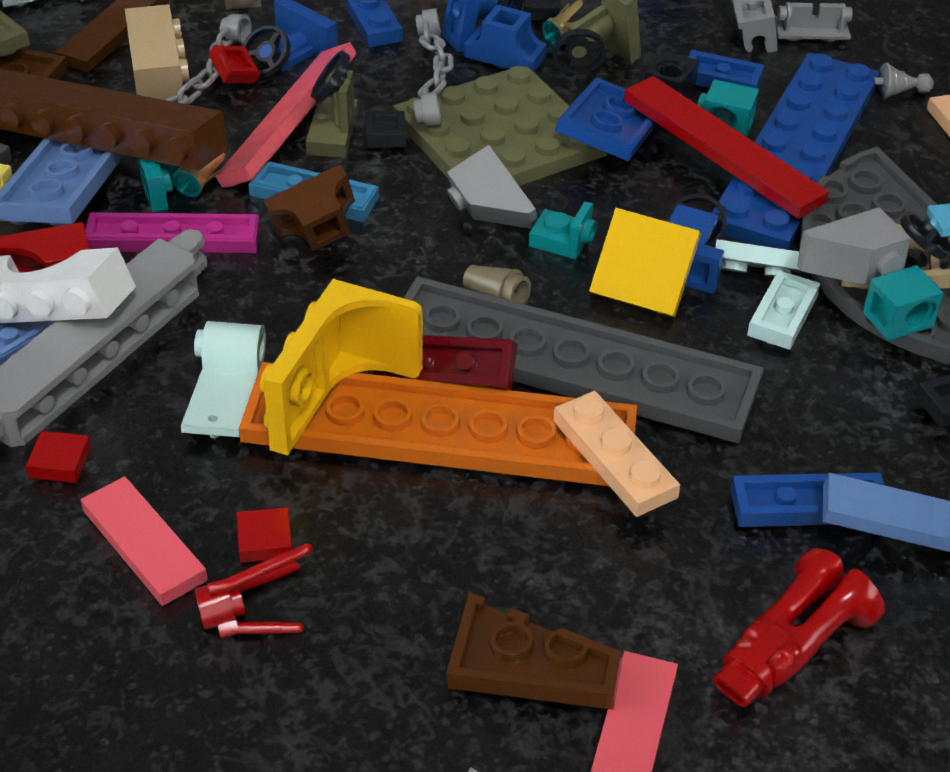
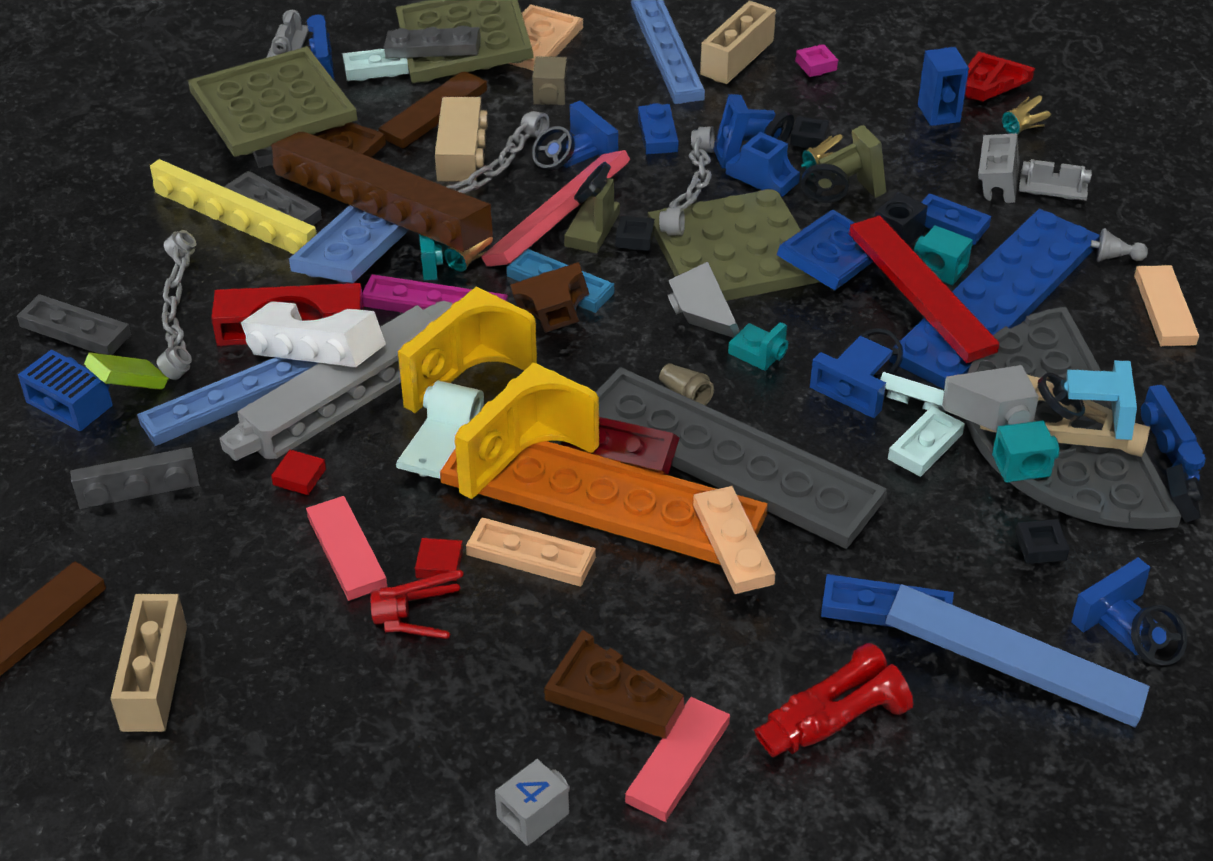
camera: 15 degrees right, 0 degrees up
red tile [208,45,260,83] -> none
yellow tile [589,208,701,318] -> none
none -> yellow bracket [398,286,537,413]
none -> light nougat tile [466,517,596,587]

